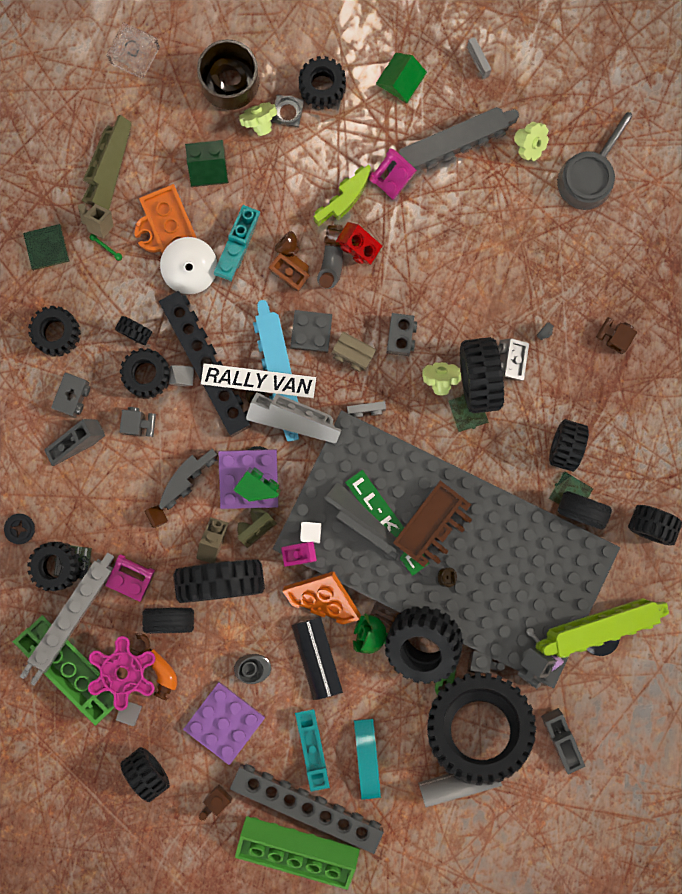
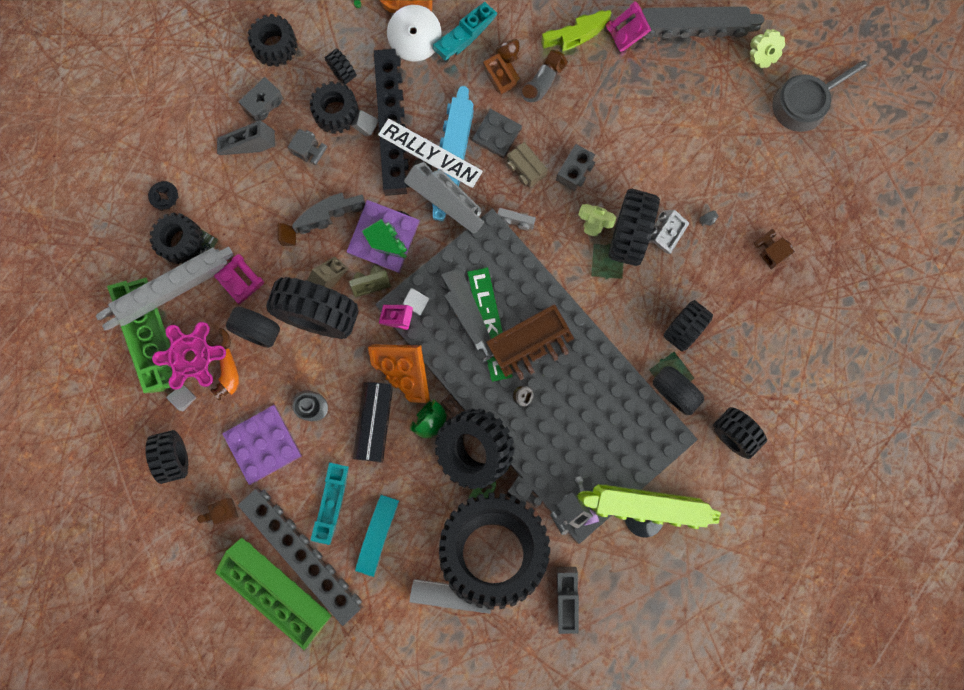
camera: 30 degrees right, 5 degrees down
red brick [336,222,382,265] -> none

